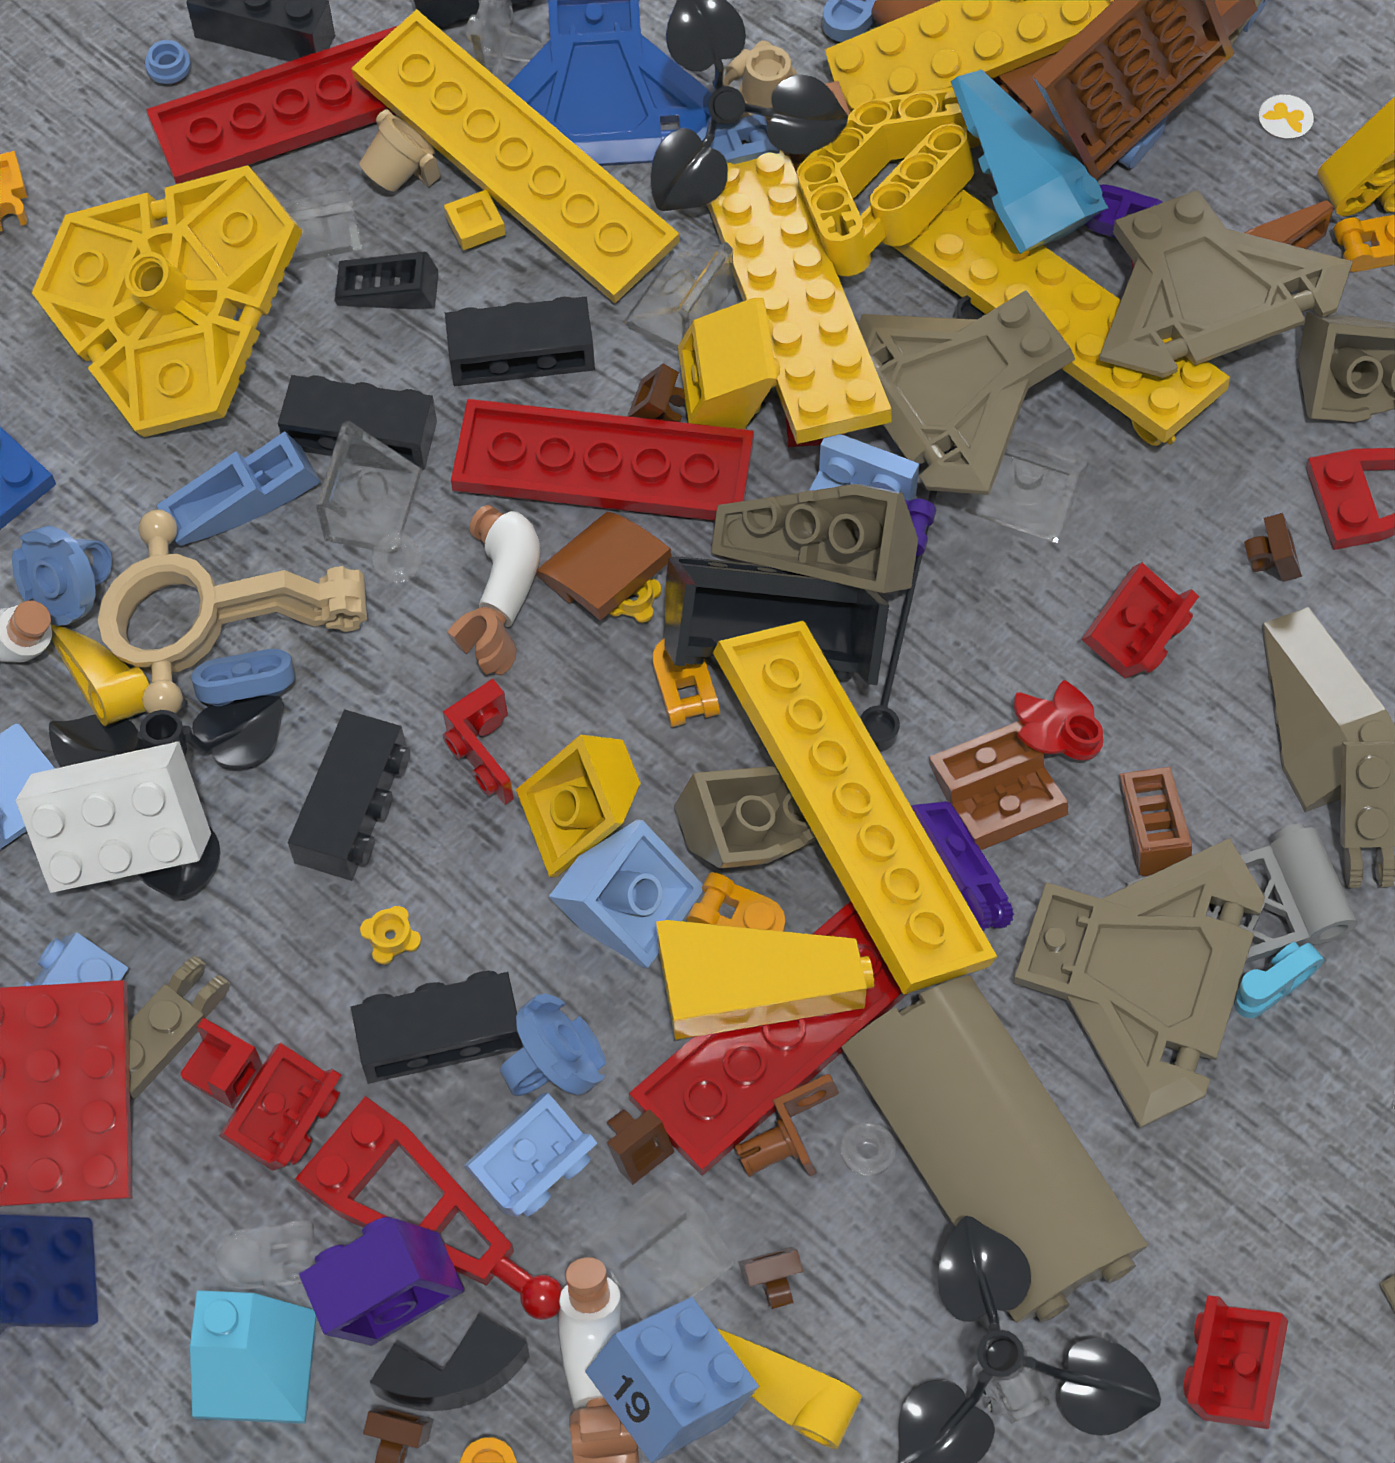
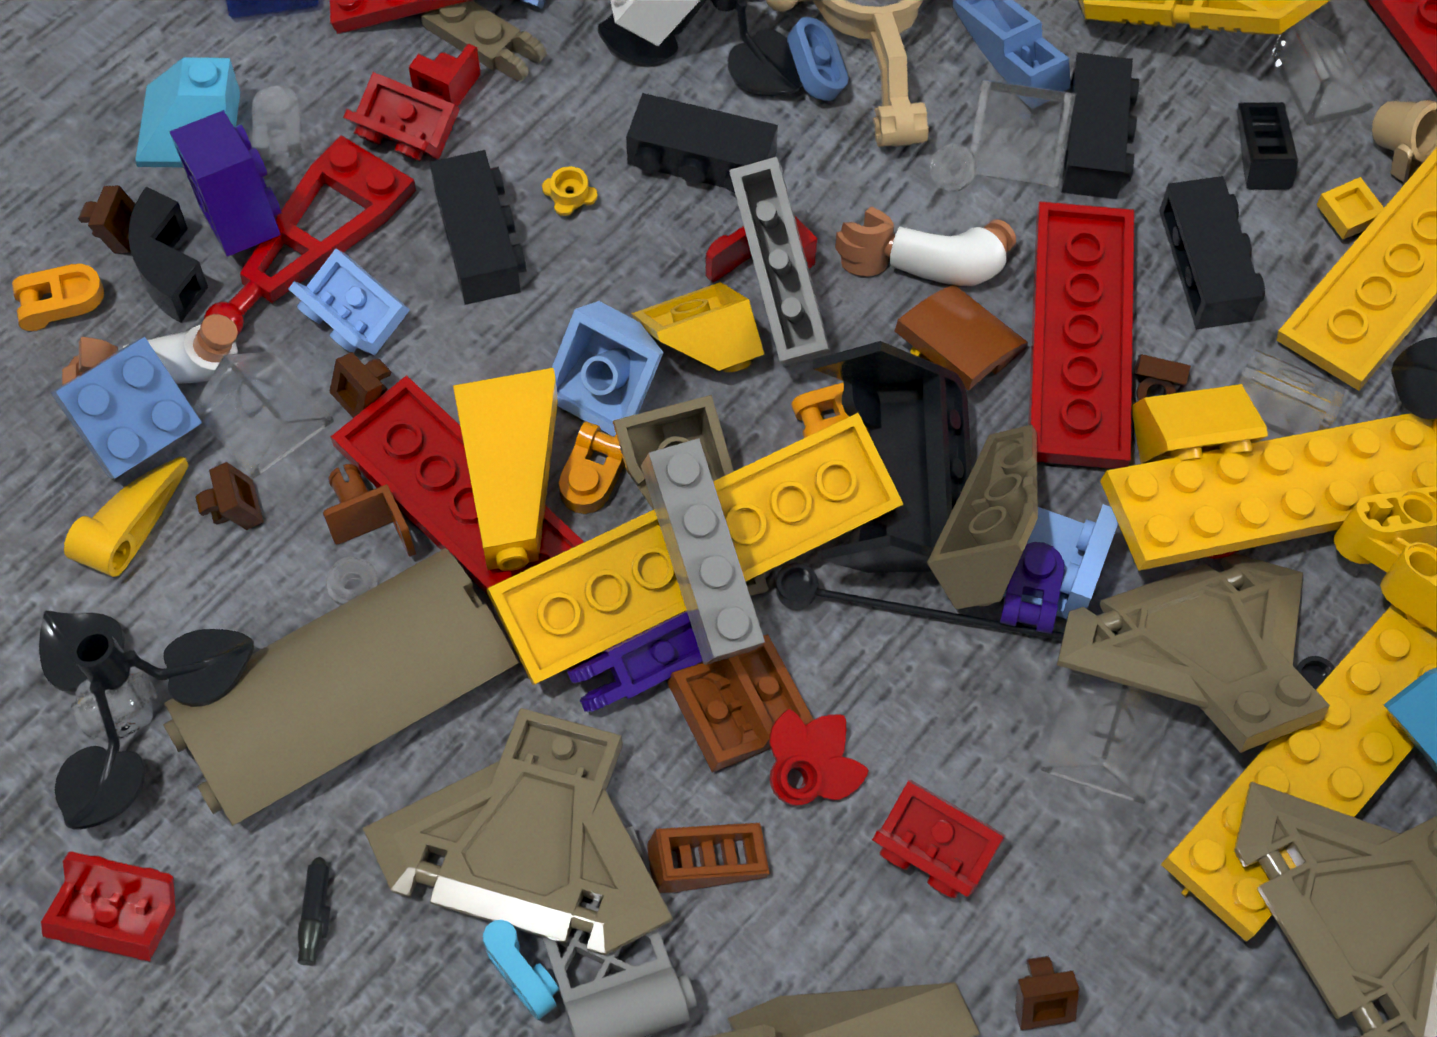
camera: 85 degrees right, 0 degrees up
medium blue tile [500,993,606,1096] -> none
none -> piece [297,857,331,966]
none -> light grey brick [641,438,765,665]
none -> light grey brick [729,157,831,367]

